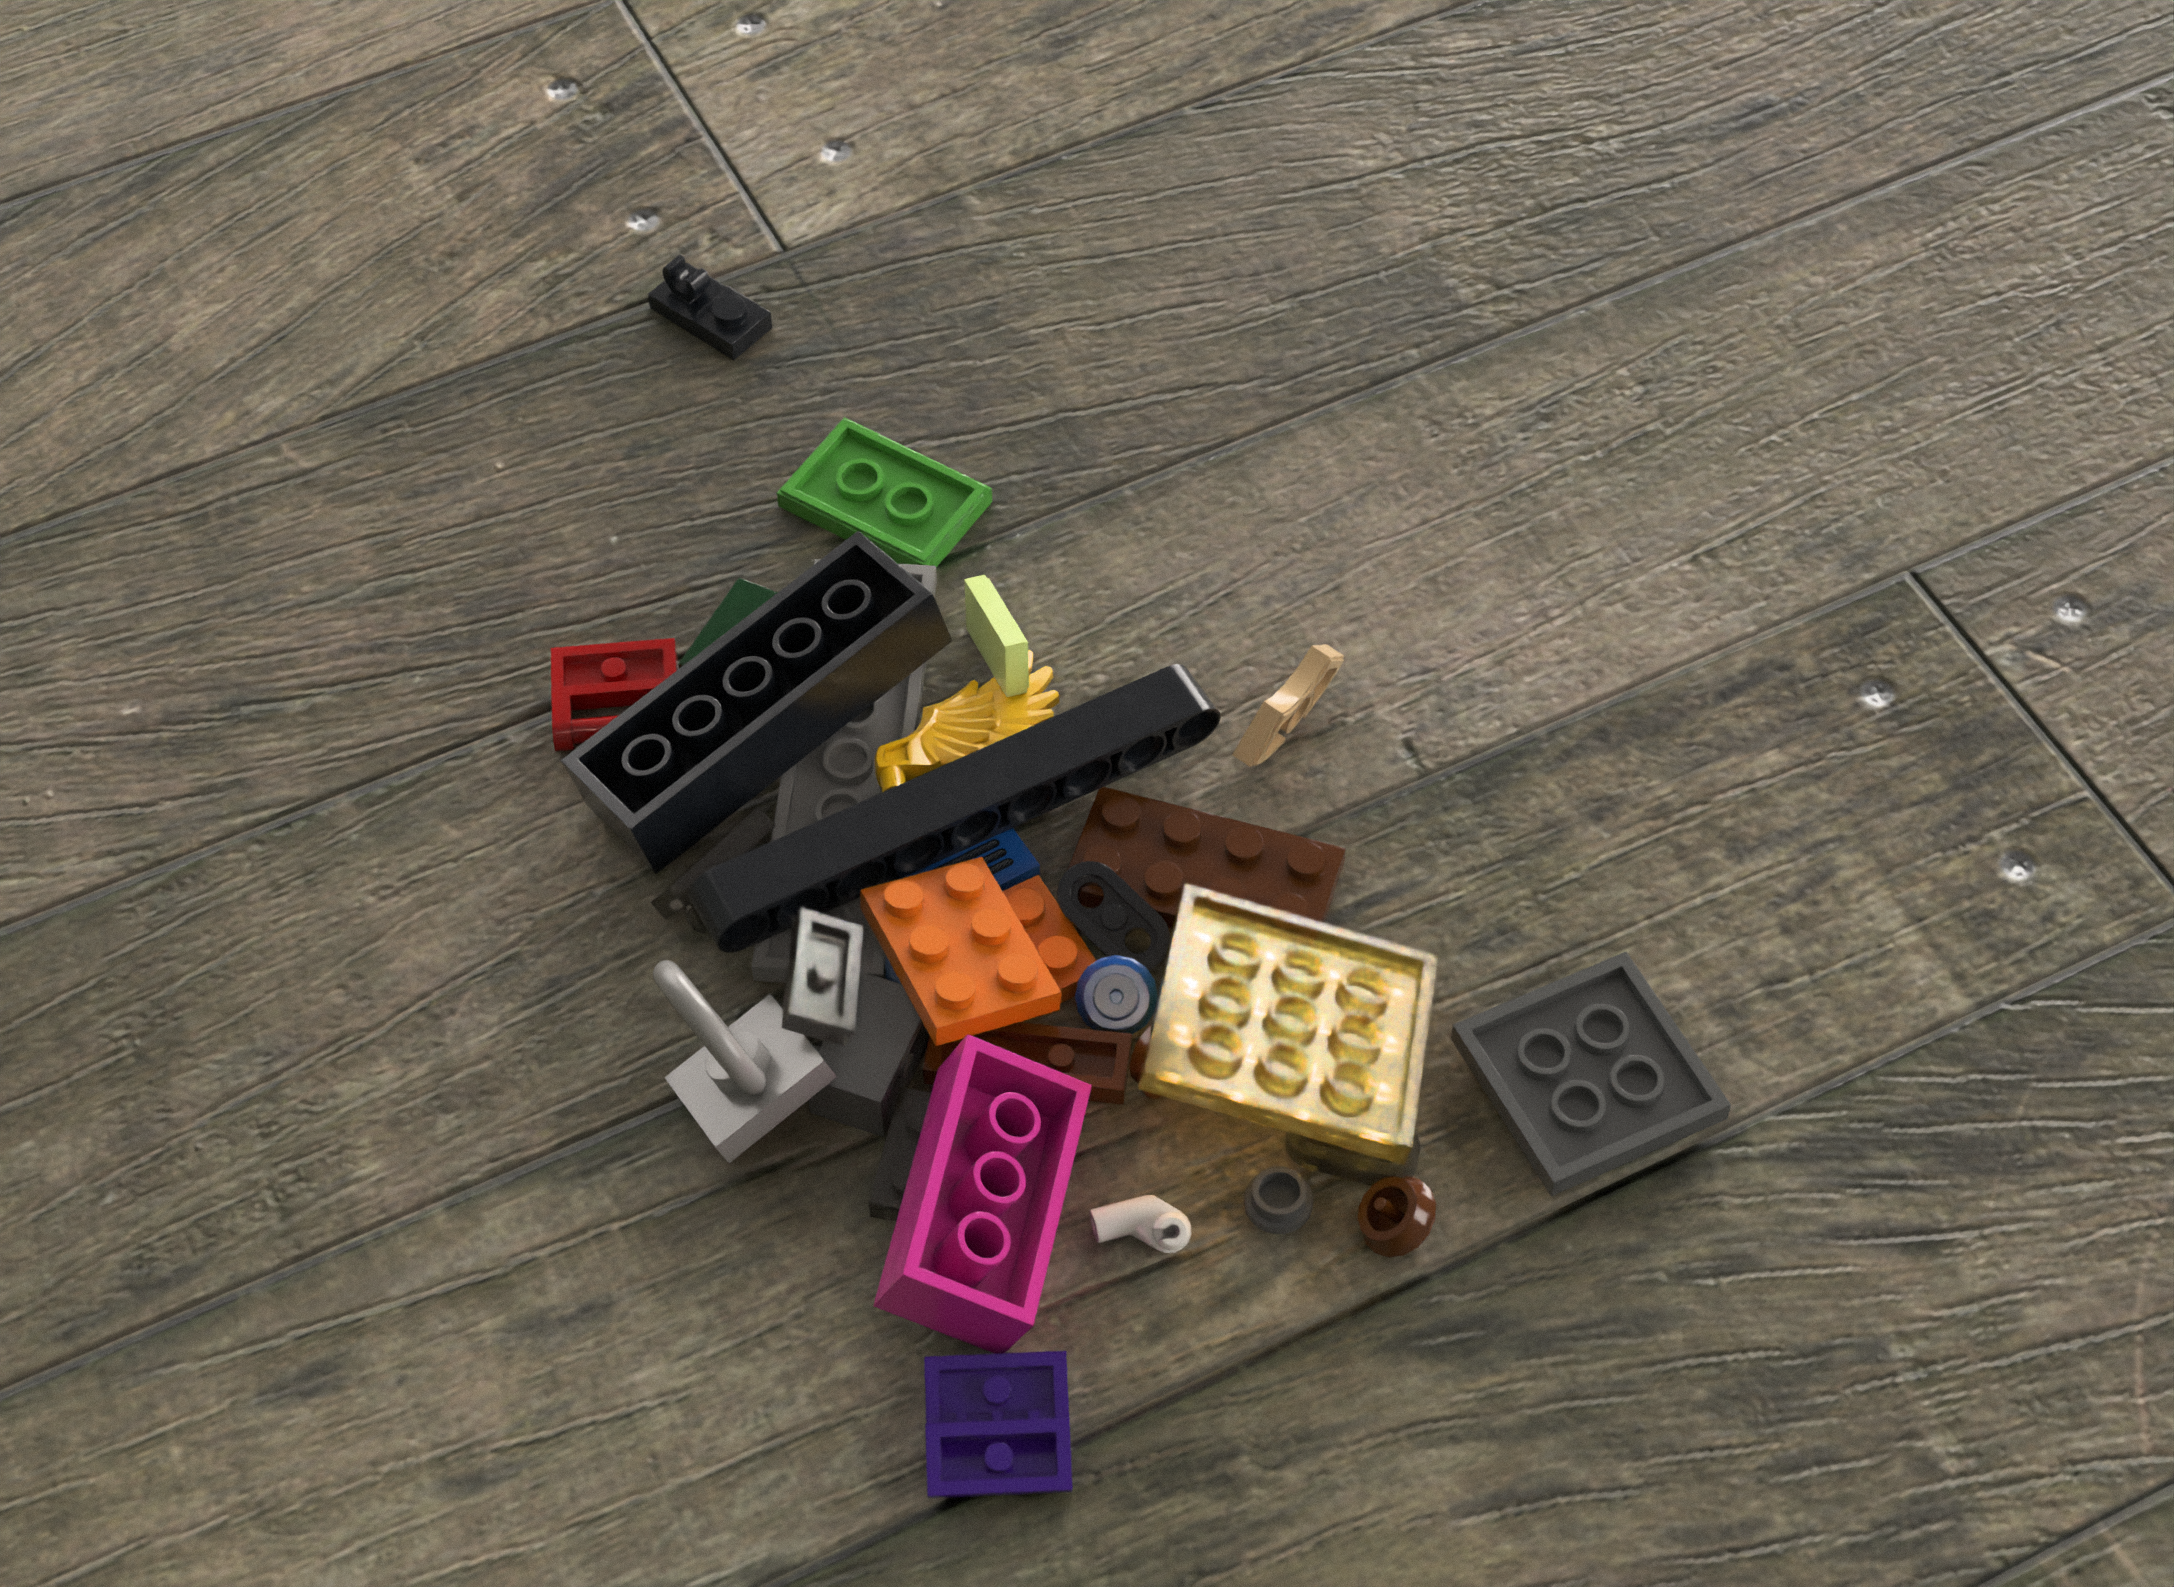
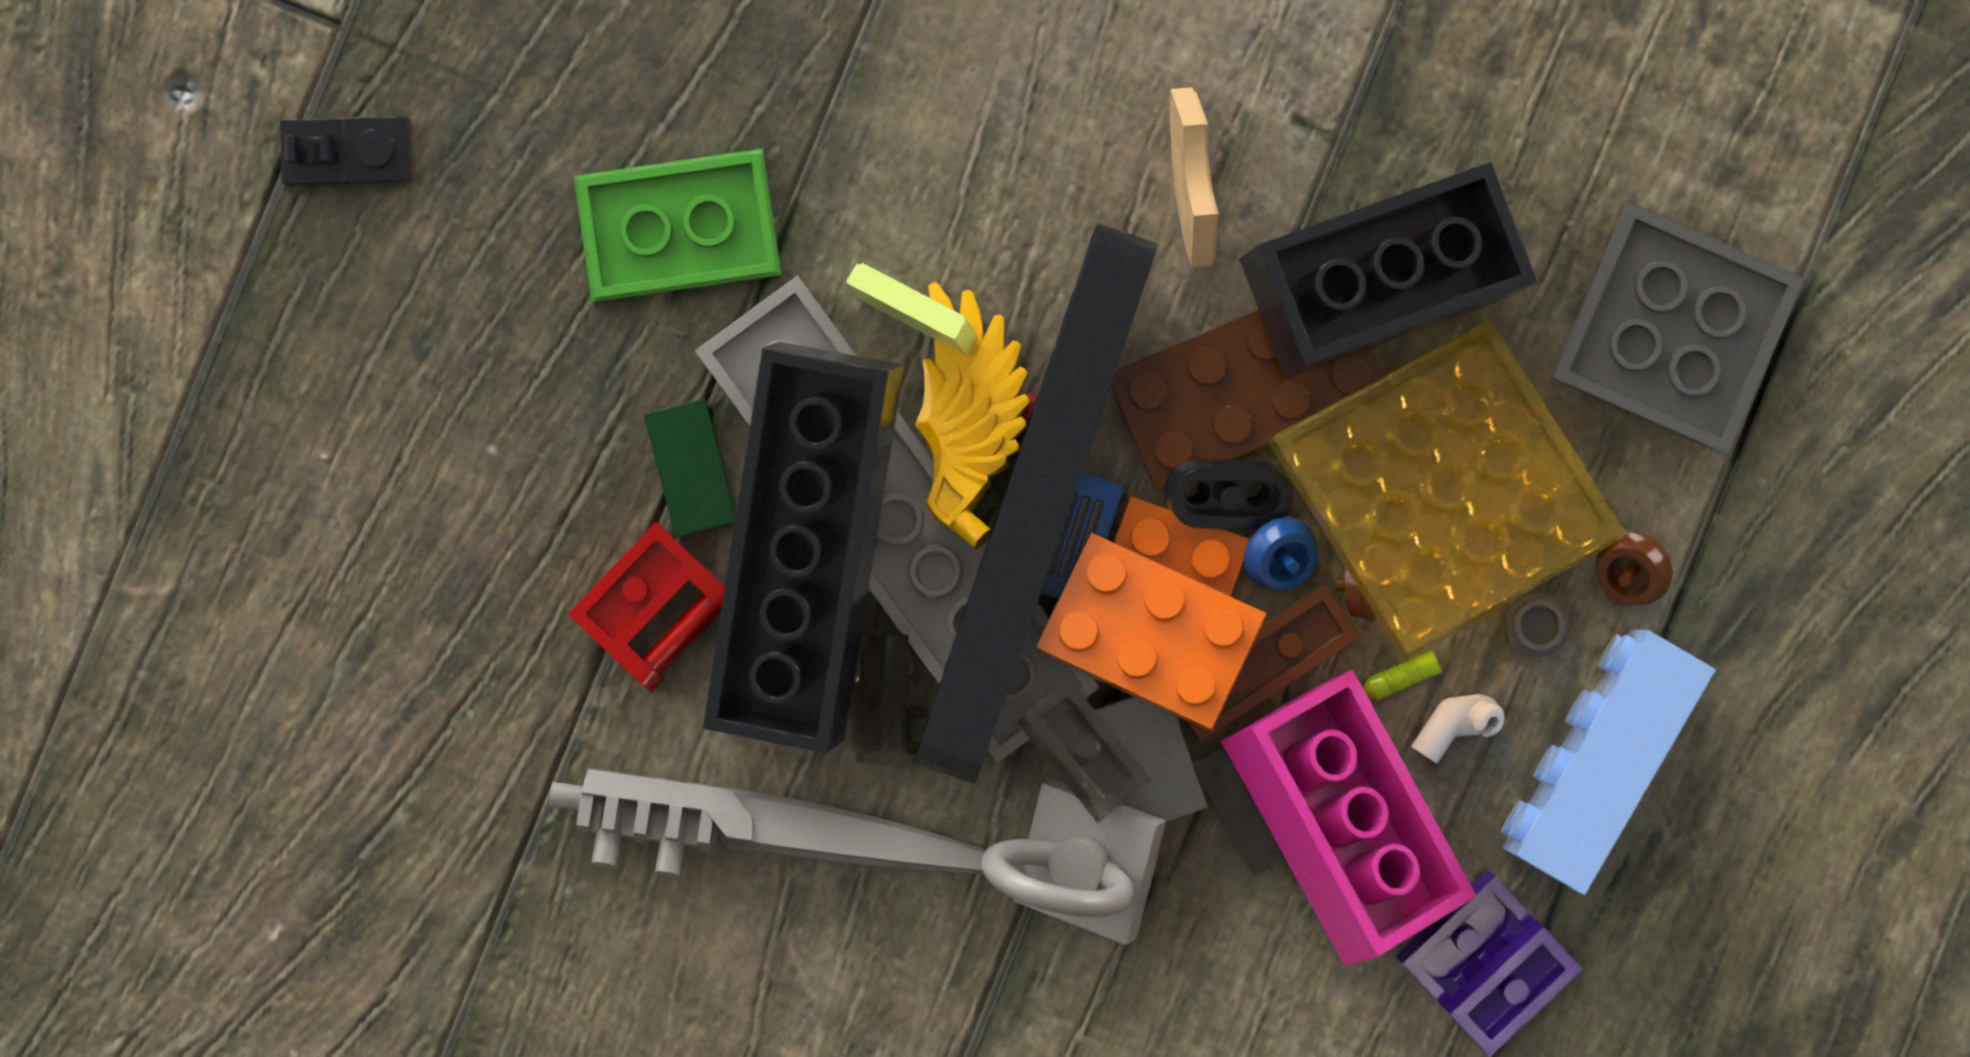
camera: 40 degrees left, 35 degrees up
none -> light grey piece [549,768,1024,877]
none -> black brick [1239,162,1538,379]
none -> lime piece [1362,649,1443,701]
none -> light blue brick [1501,629,1716,895]

